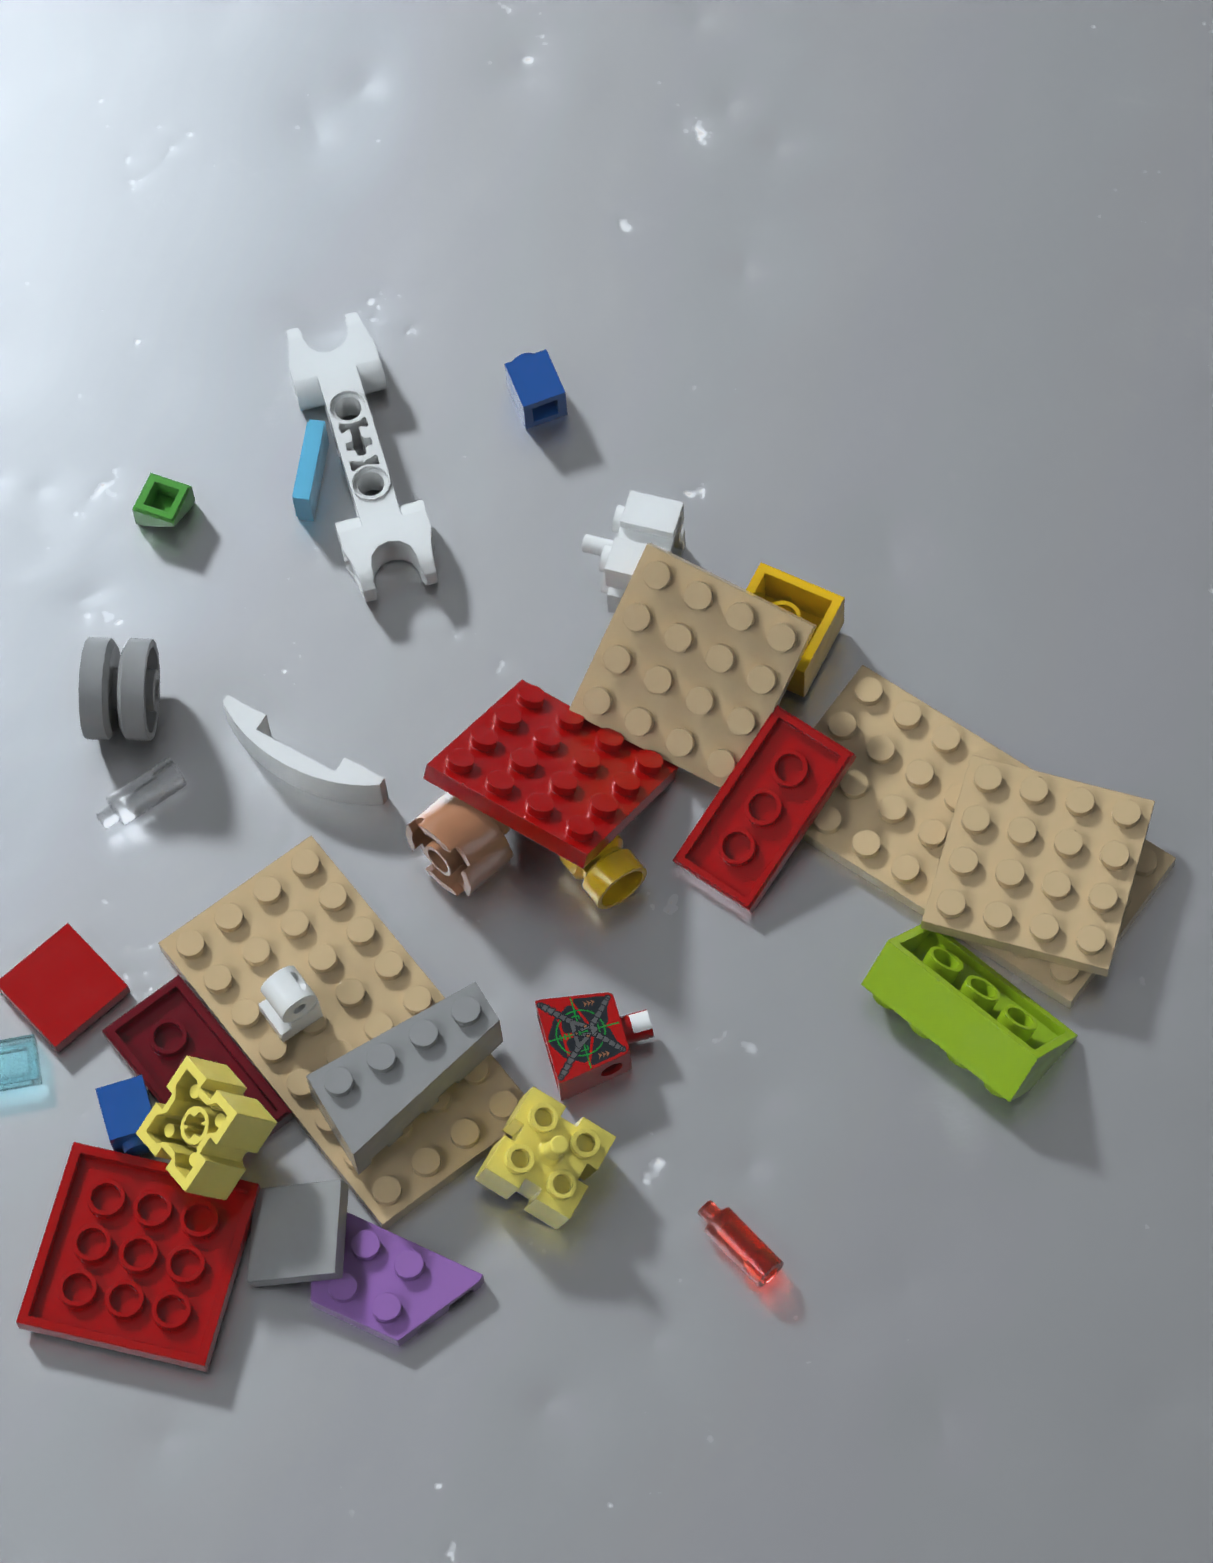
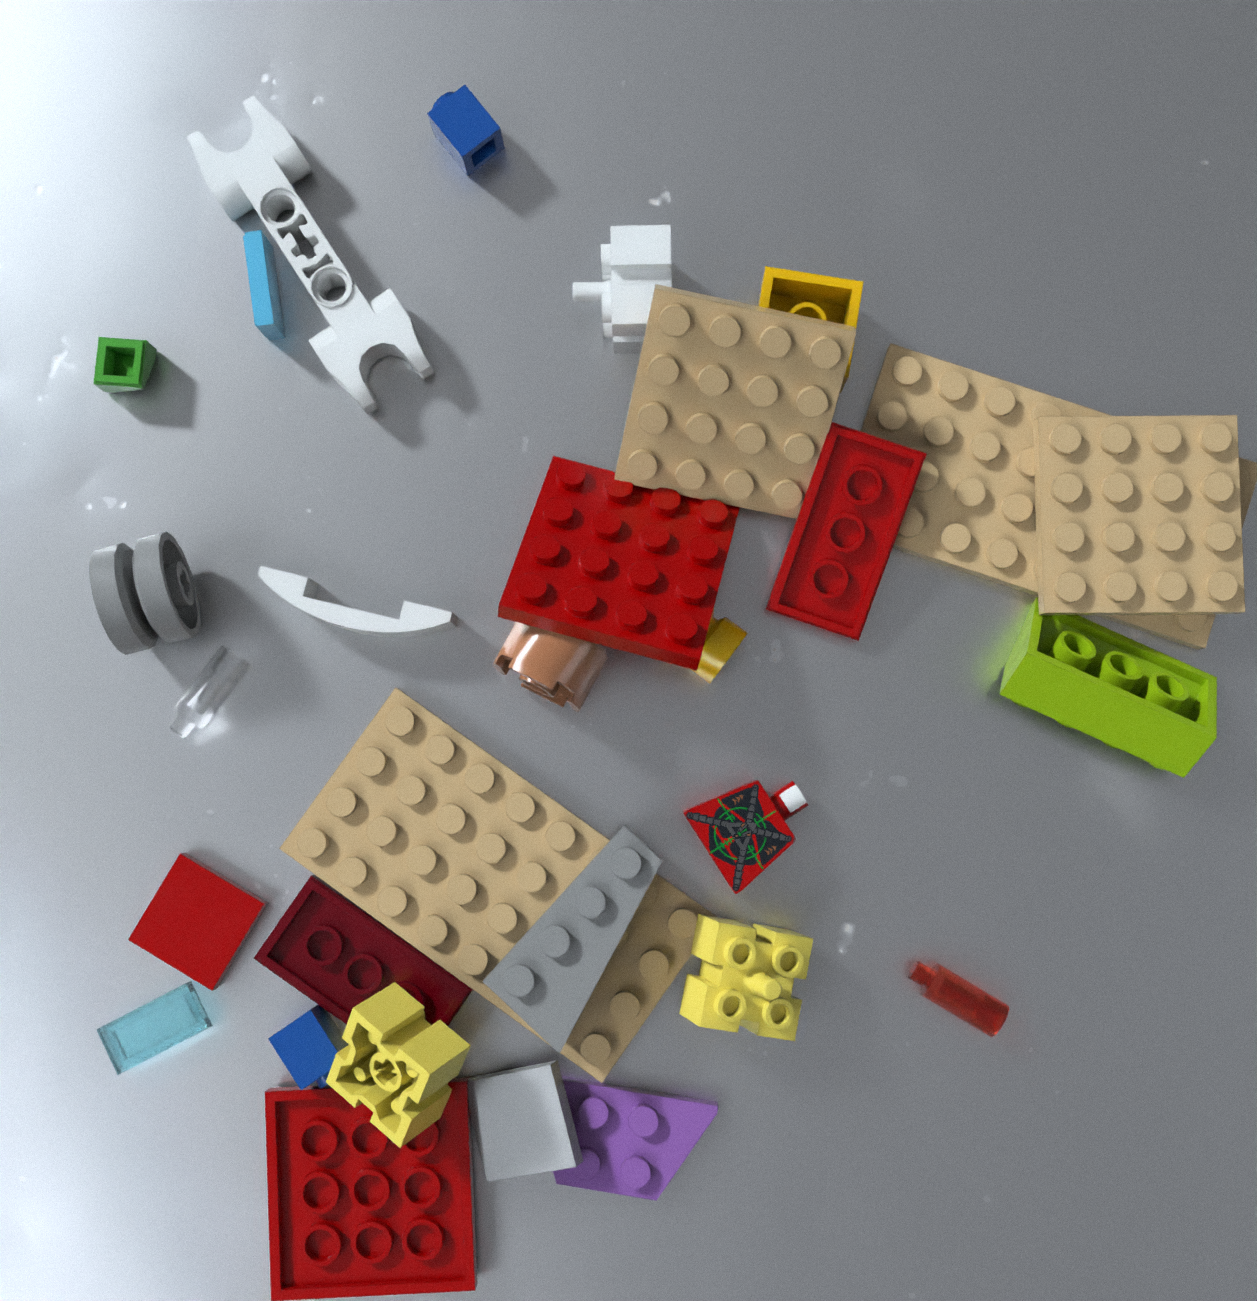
camera: 15 degrees left, 20 degrees up
white leg [258,966,323,1042] -> none

